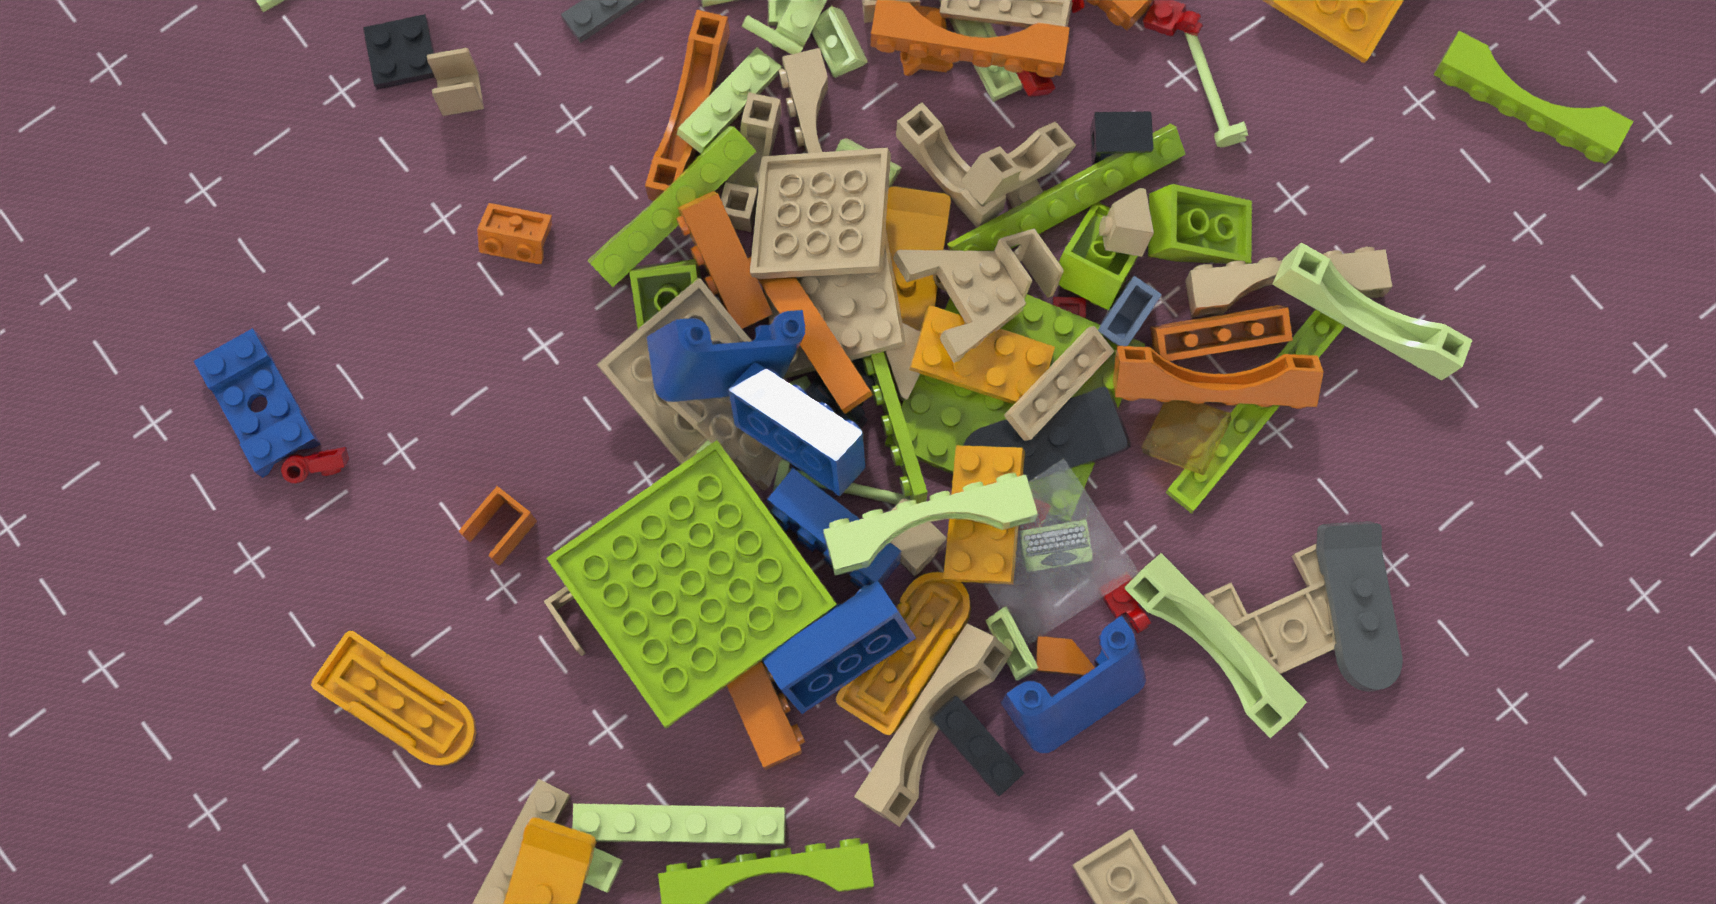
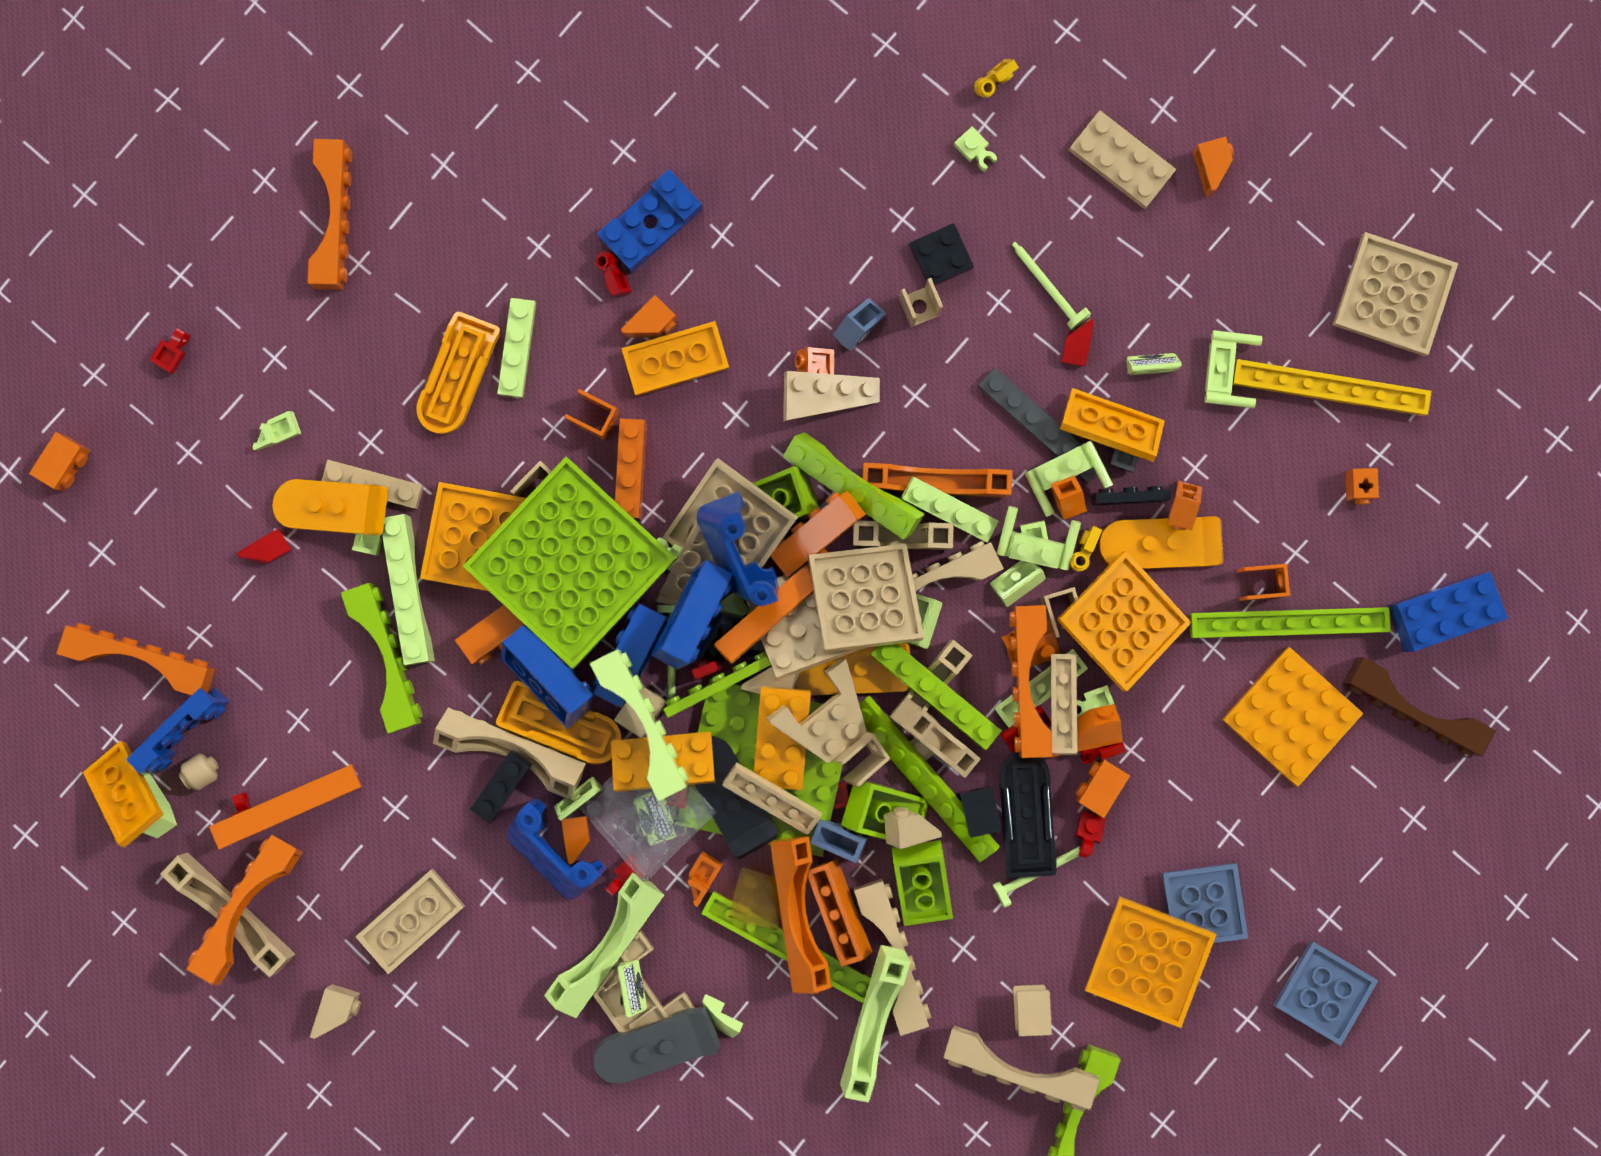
camera: 80 degrees right, 10 degrees up
none -> orange arch [308,139,352,290]
none -> light orange plate [420,482,526,591]
none -> yellowish green plate [498,298,536,398]
none -> orange brick [615,418,647,521]
none -> slope [617,960,647,1017]
none -> orange slope [620,295,677,338]
none -> light orange plate [621,321,730,396]
none -> orange slope [687,851,723,907]
none -> red plate [692,659,721,679]
none -> yellowish green slope [702,994,743,1038]
none -> tan wing [783,371,880,422]
none -> sand blue slope [833,298,887,351]
none -> lime plate [870,644,1002,750]
none -> tan arch [944,1025,1100,1111]
none -> black piece [1000,752,1057,878]
none -> tan piece [1013,984,1052,1036]

